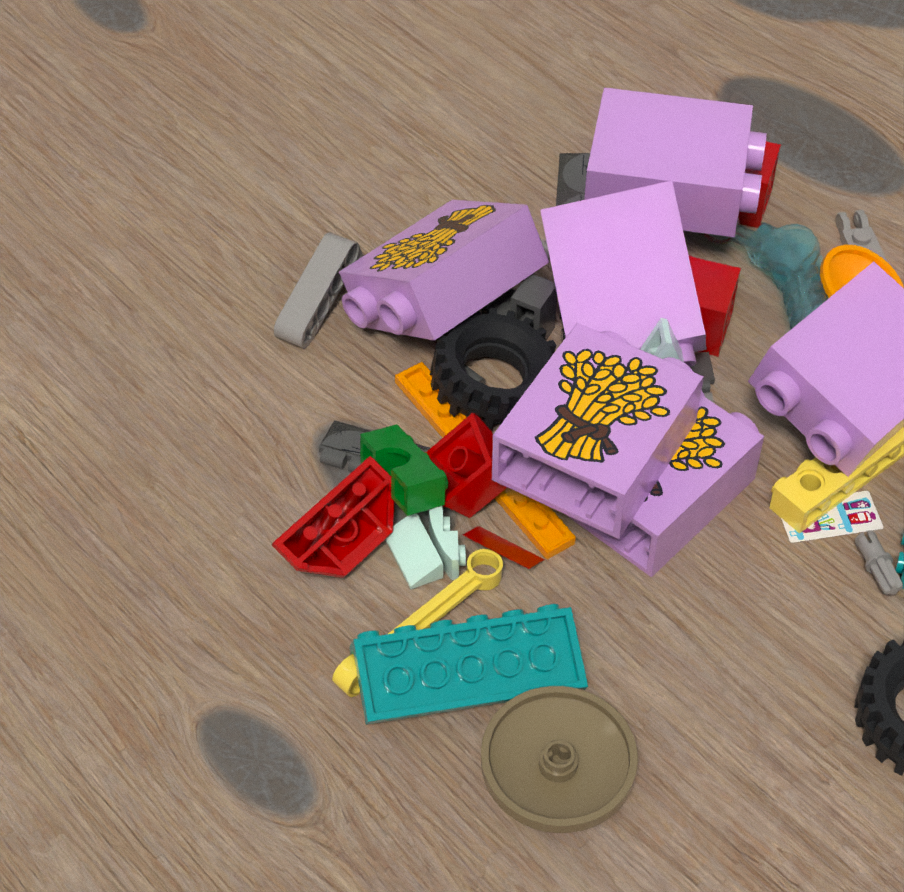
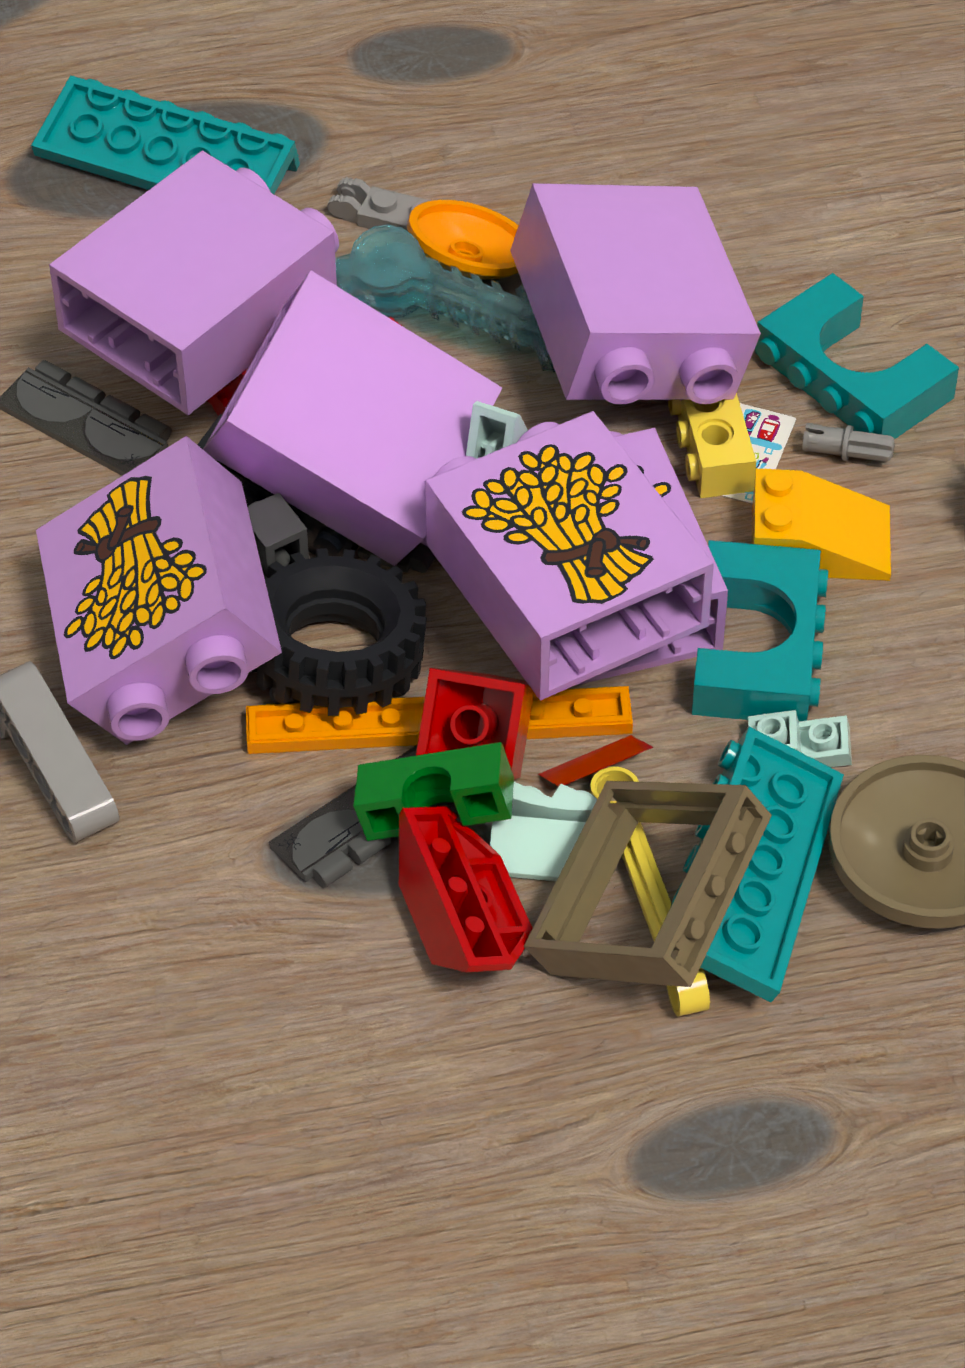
camera: 60 degrees left, 0 degrees up
none -> teal bracket [31,75,300,194]
none -> dark tan window [524,781,772,987]
none -> teal arch [692,540,828,721]
none -> light aqua slope [748,710,852,767]
none -> yellow slope [752,468,891,581]

